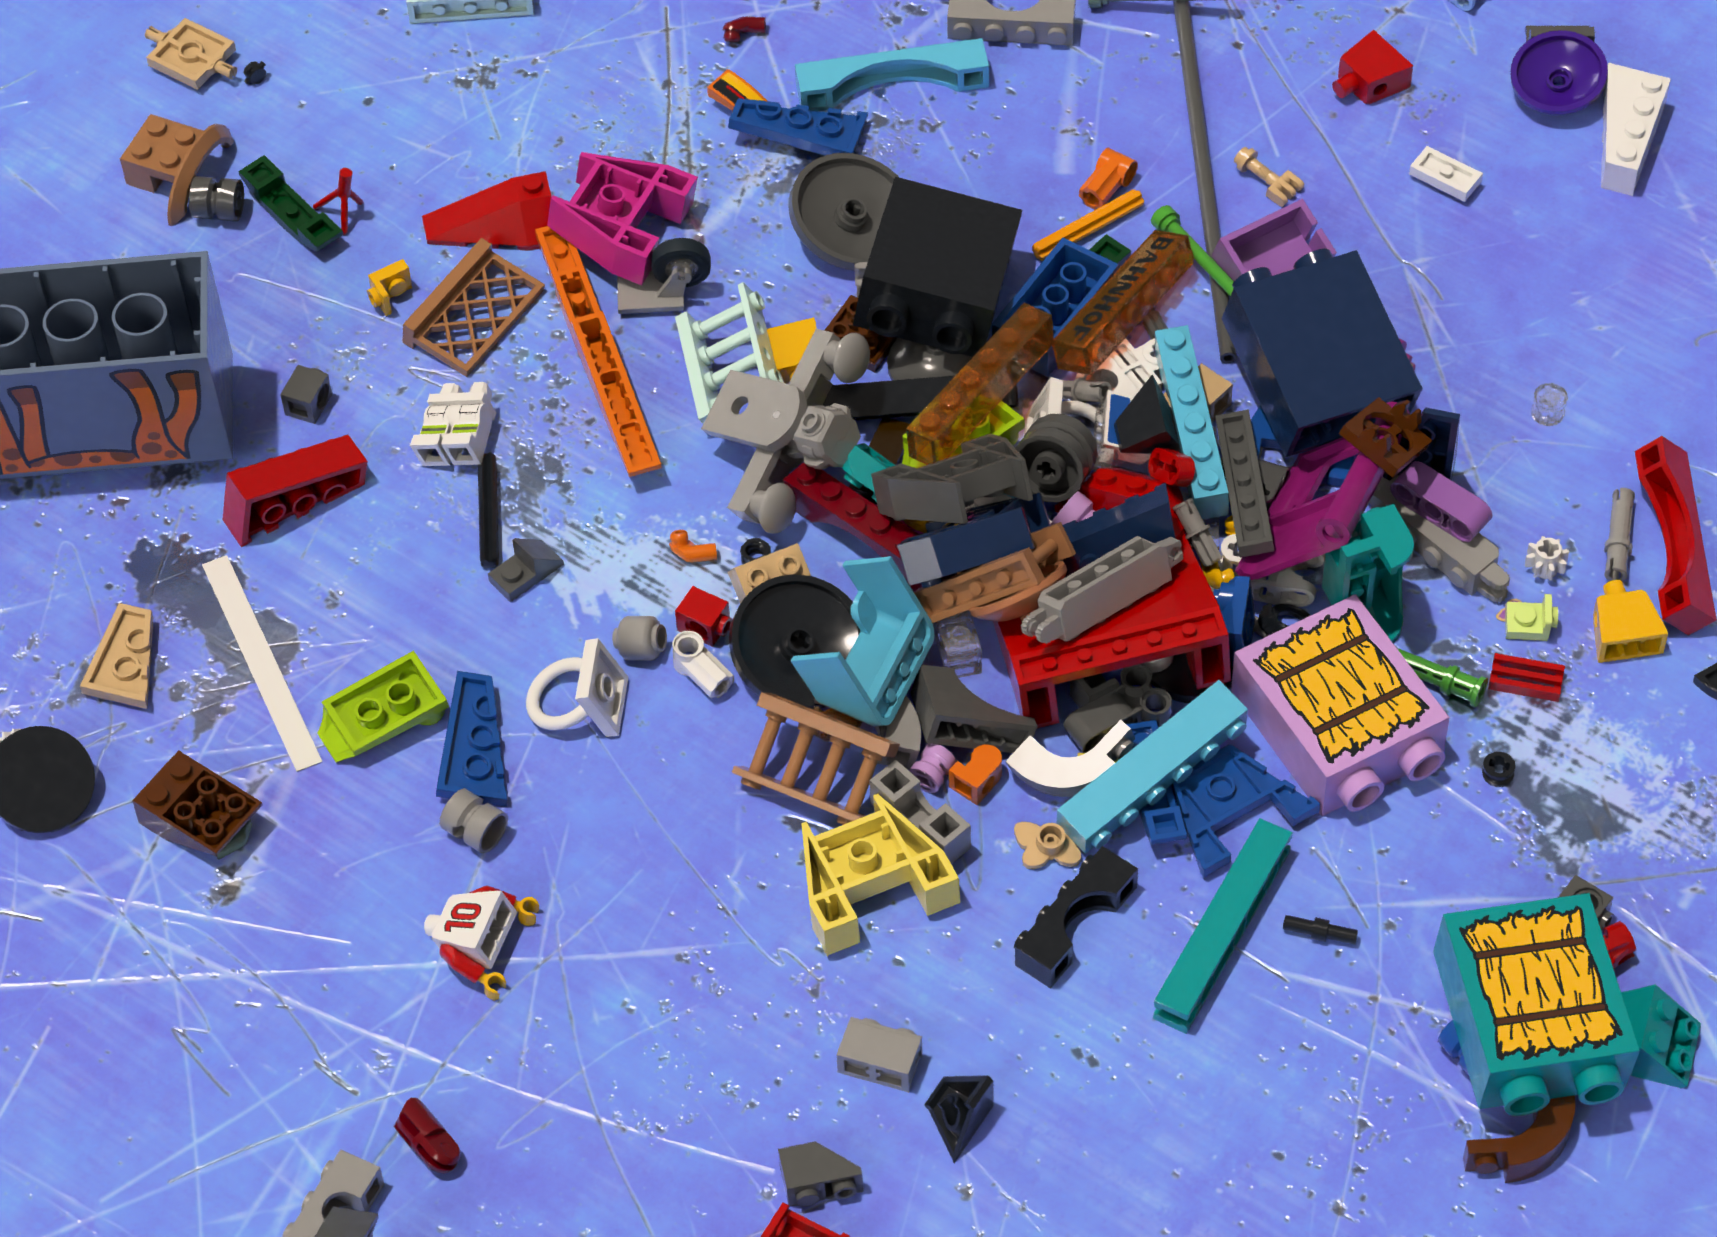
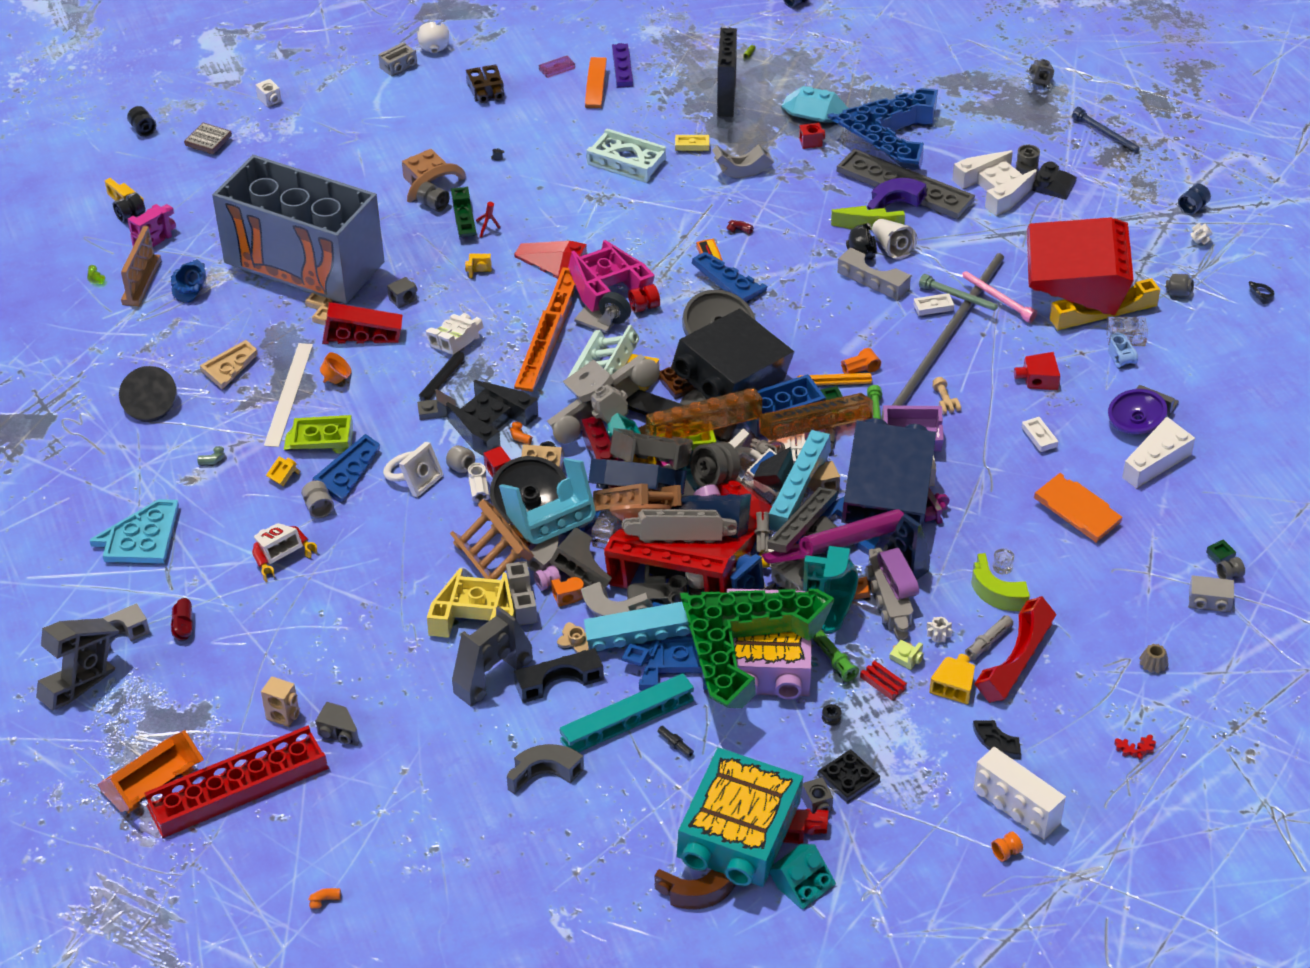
camera: 30 degrees right, 10 degrees down
reddish brown slope [132,750,262,856] -> none
tan plate [145,18,237,90] -> none
medium nougat fence [402,238,545,377] -> none
medium azure arch [795,38,989,111] -> none
light grey hinge [836,1017,923,1092] -> none
black slope [924,1075,993,1163] -> none
red beam [1148,448,1195,487] -> none
reddish brown piece [1339,397,1432,477] -> none
none -> medium azure wing [90,499,179,564]
none -> tan brick [261,676,300,727]
none -> yellow bracket [266,456,301,486]
none -> tan tile [305,293,333,325]
none -> orange piece [320,352,351,385]
none -> black wedge [446,380,538,456]
none -> dark grey wedge [452,606,533,706]
none -> dark grey arch [507,744,584,794]
none -> red wheel [628,284,660,313]
none -> green wedge [680,589,834,708]
none -> black tile [817,749,880,803]
none -> white plate [913,293,954,316]
none -> lime arch [971,553,1030,611]
none -> orange piece [1034,473,1123,543]

